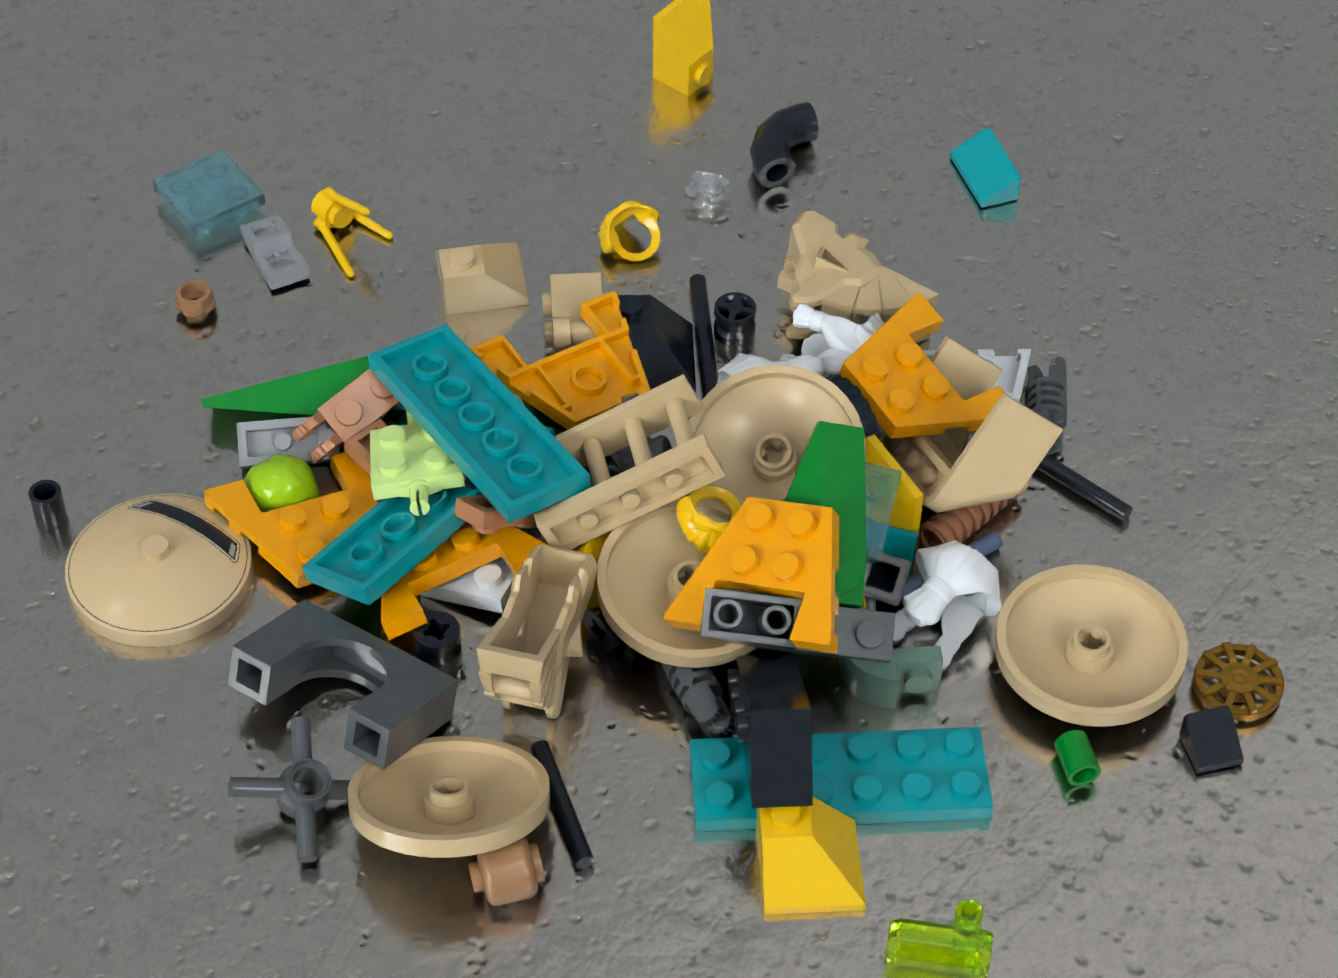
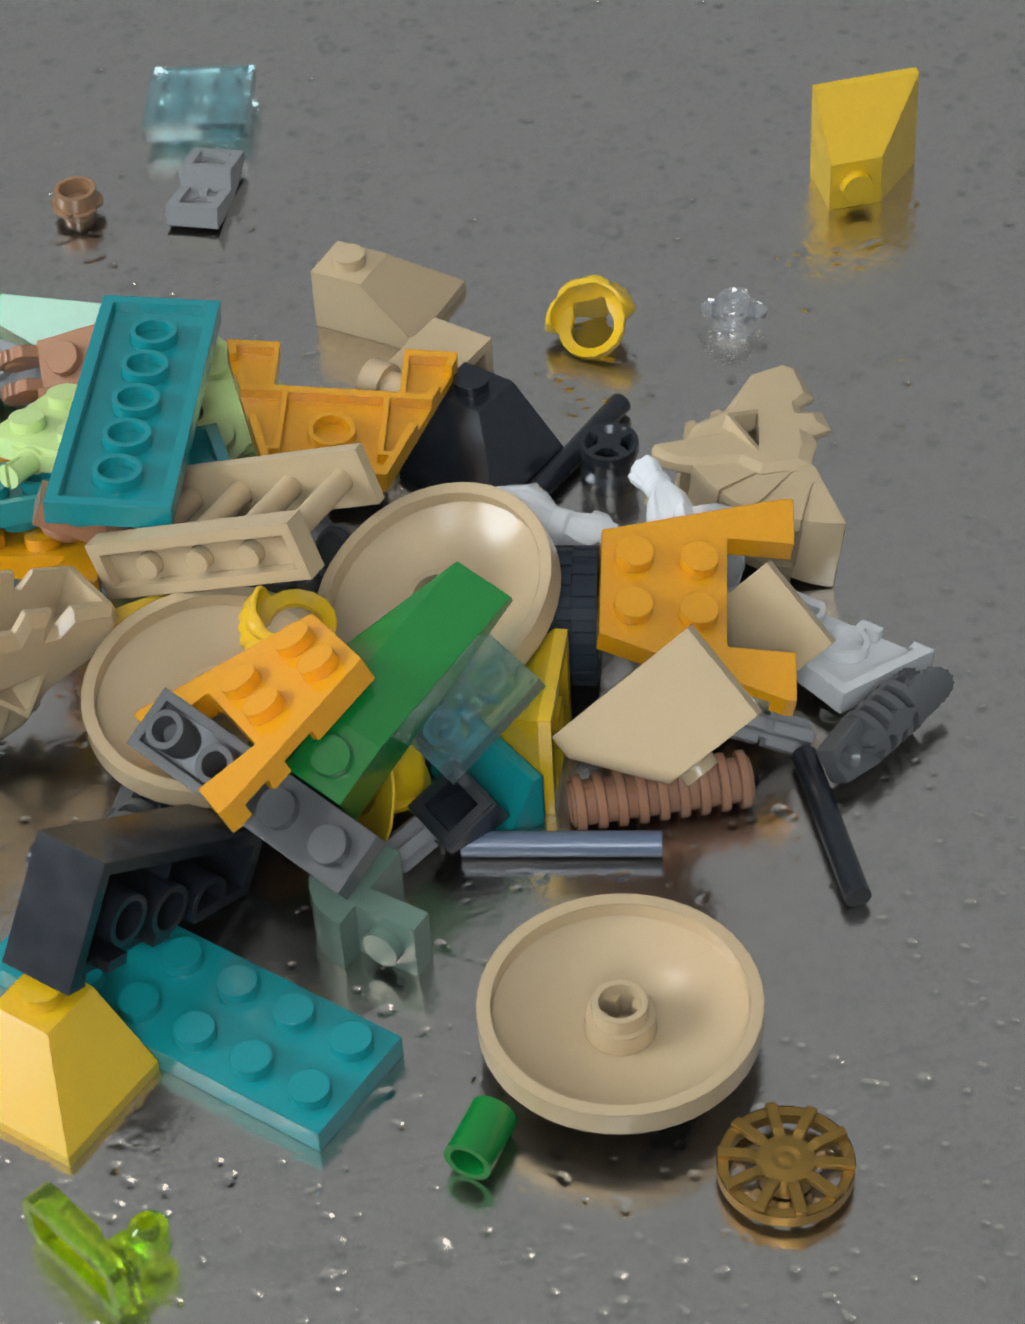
camera: 40 degrees right, 5 degrees down
yellow plant [311,186,393,278] -> none
black cylinder [750,102,818,188] -> none
white piece [893,540,1002,671] -> none
black slope [1179,706,1244,774] -> none

